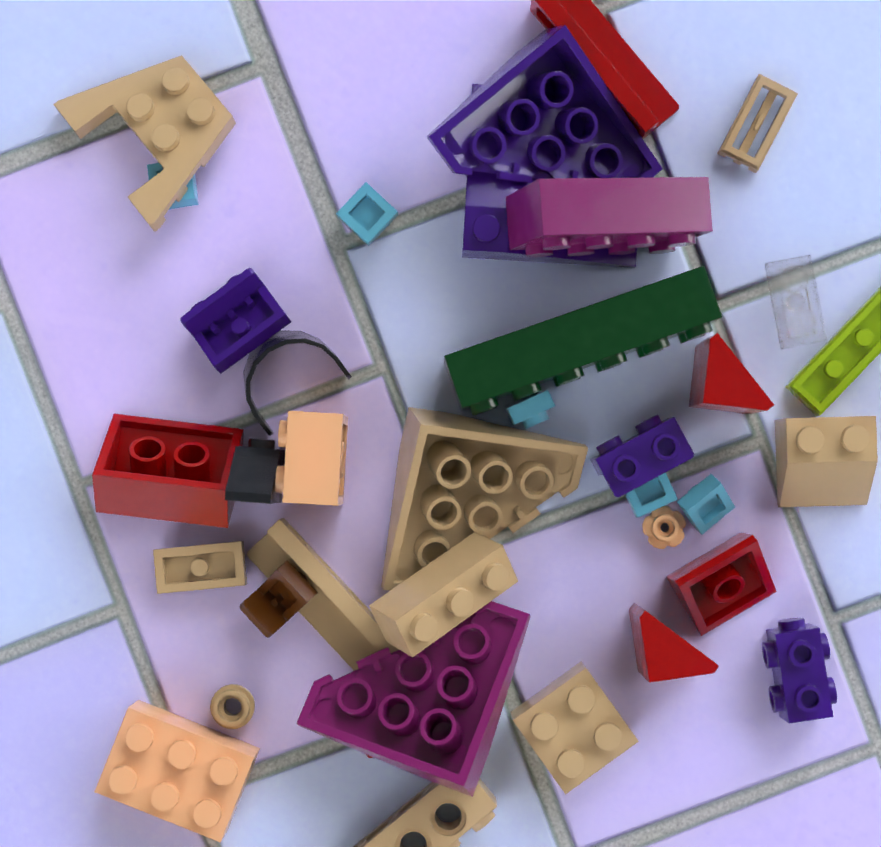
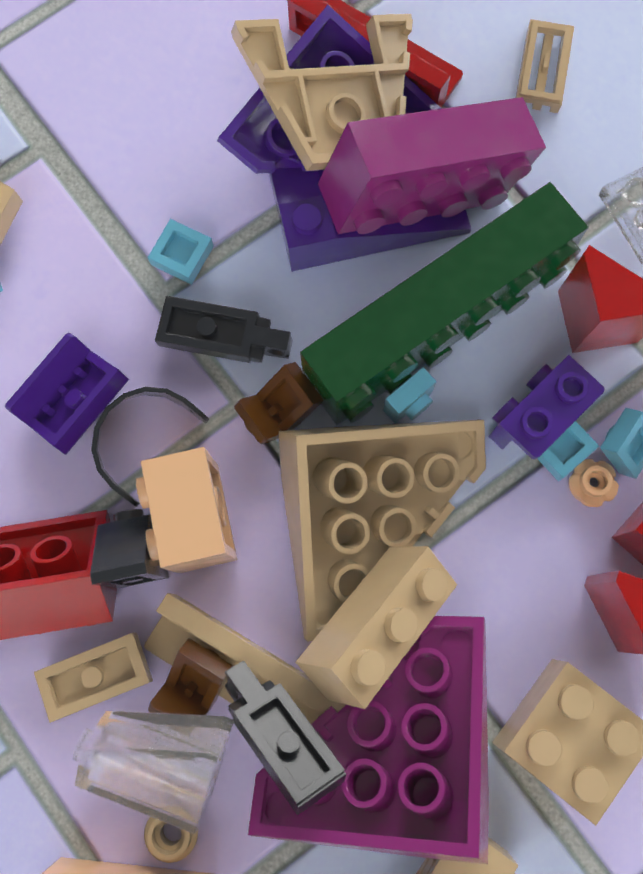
camera: 15 degrees left, 10 degrees down
none -> clear slope [73,711,234,834]
none -> black hinge [155,296,293,363]
none -> hinge [225,661,346,816]
none -> tan wing [231,14,413,171]
none -> reddish brown bracket [234,362,324,444]

